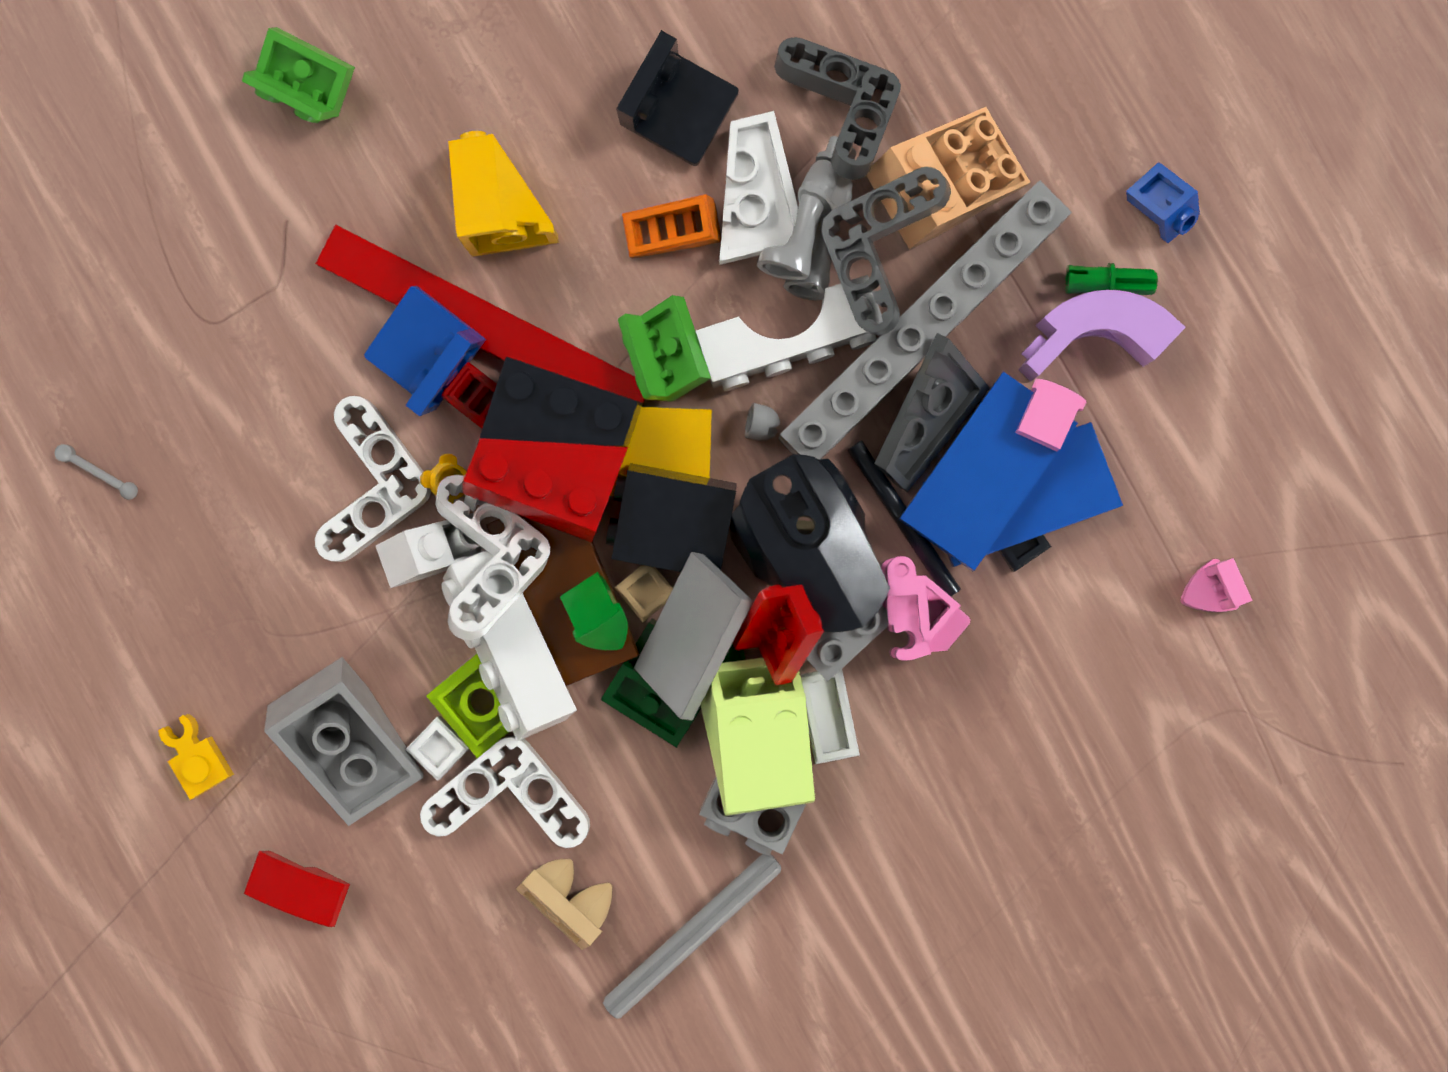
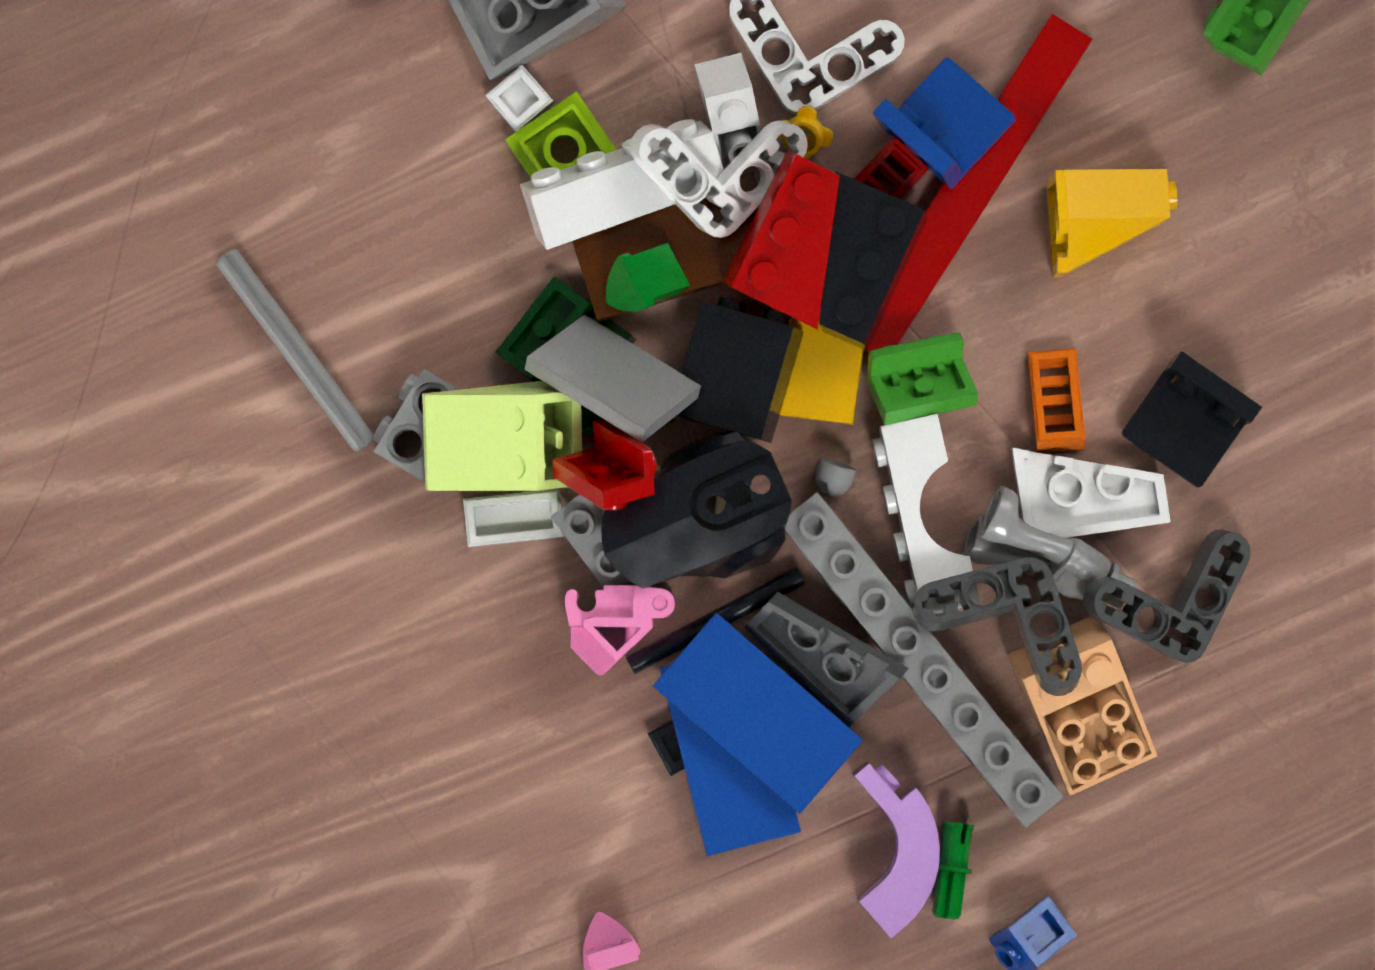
camera: 90 degrees right, 0 degrees up
white beam [420,735,590,848] -> none
tan tile [516,859,612,950] -> none
tan tile [615,565,673,622] -> none
bright pink tile [1015,379,1086,452] -> none

